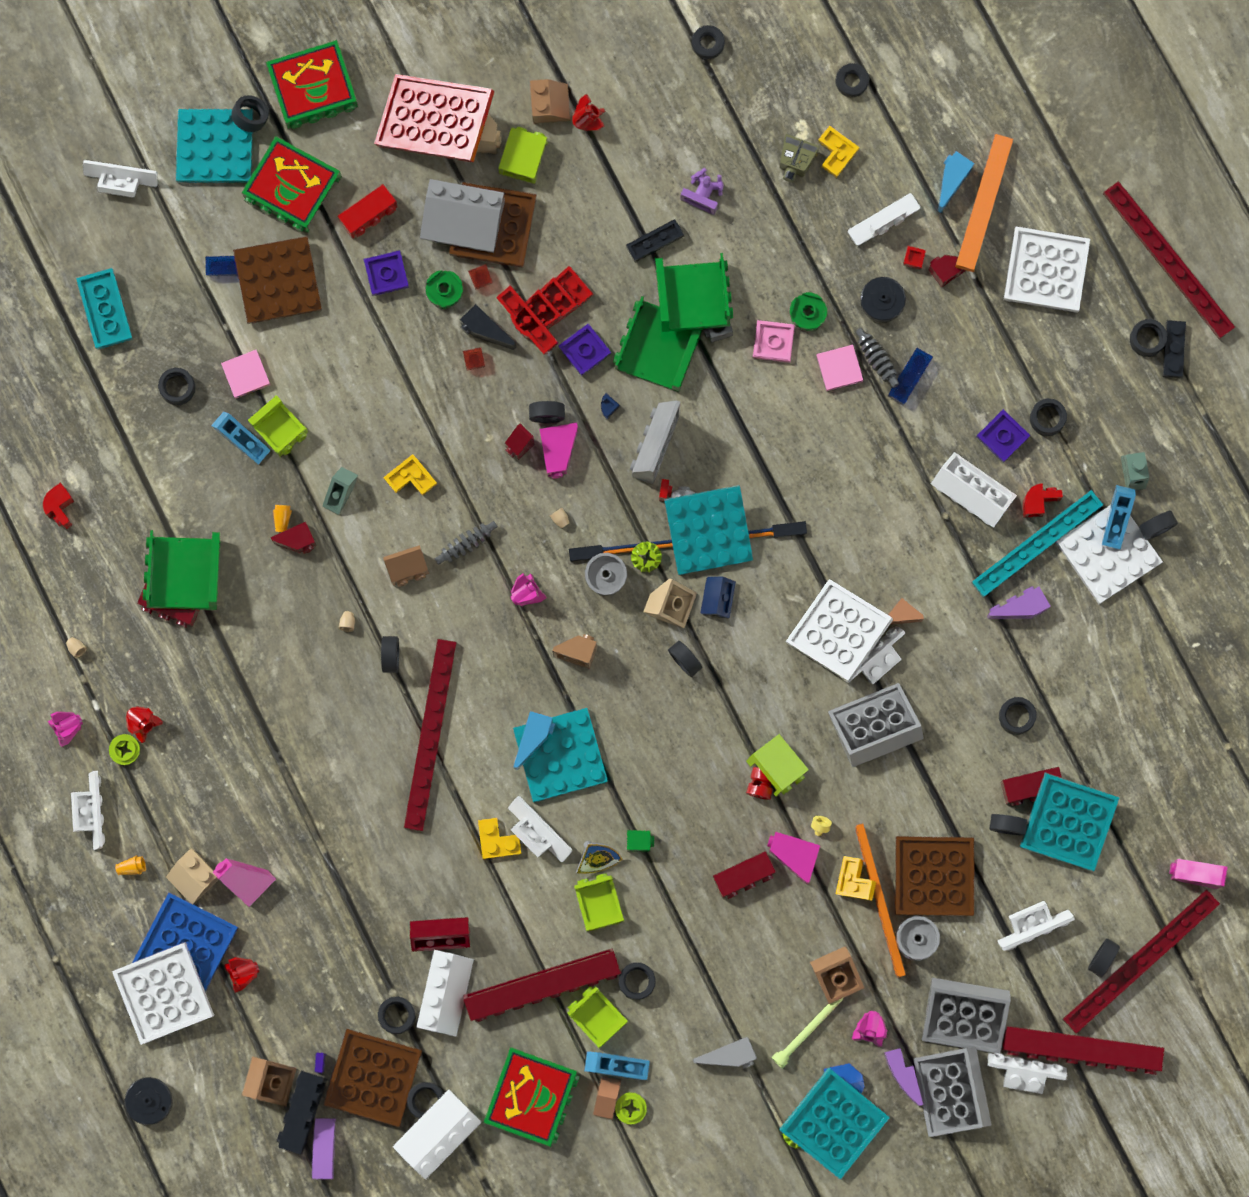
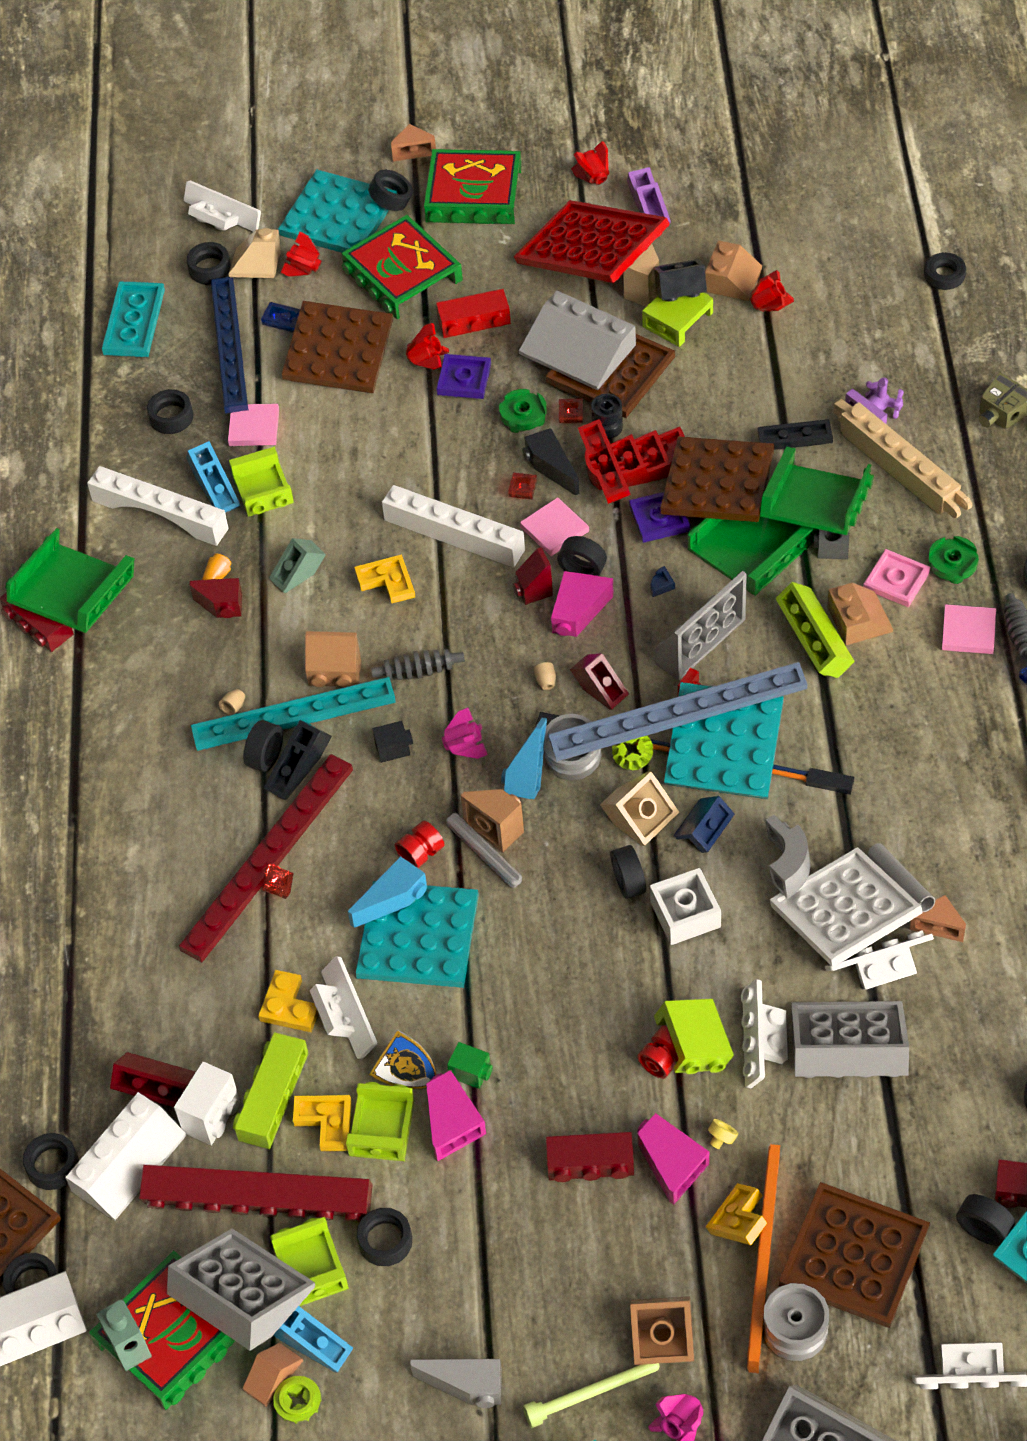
camera: 25 degrees right, 25 degrees down
none -> white arch [87,466,228,546]
none -> sand green torso [96,1299,152,1372]
none -> light grey slope [167,1229,315,1351]
none -> white brick [174,1062,240,1146]
none -> black tyre [186,242,231,285]
none -> teal plate [191,677,396,751]
none -> dark blue tile [211,277,249,414]
none -> tan slope [229,228,281,278]
none -> lime brick [233,1032,309,1149]
none -> clear red plate [262,864,294,899]
none -> black slope [264,720,332,800]
none -> red brick [281,231,322,277]
none -> yellow plate [293,1095,351,1151]
none -> black brick [372,721,413,763]
none -> white brick [382,485,525,568]
none -> nougat slope [391,124,436,162]
none -> red wheel [394,820,445,868]
none -> red brick [406,323,449,370]
none -> dark pink slope [426,1070,486,1161]
none -> light grey axle [446,813,522,888]
none -> dark azure slope [501,718,547,800]
none -> bright pink tile [520,498,589,556]
none -> sand blue plate [548,662,808,762]
none -> dark red slope [570,653,629,710]
none -> red brick [571,141,609,185]
none -> black wheel [591,393,623,439]
none -> medium lavender slope [627,167,671,224]
none -> white brick [650,868,721,945]
none -> black brick [653,259,707,302]
none -> reddish brown plate [660,436,774,522]
none -> white bracket [741,979,788,1088]
none -> light grey arch [766,815,810,899]
none -> lime brick [775,582,855,678]
none -> medium nougat slope [827,583,893,646]
none -> tan hinge [834,399,973,518]
none -> light grey piece [868,843,935,912]

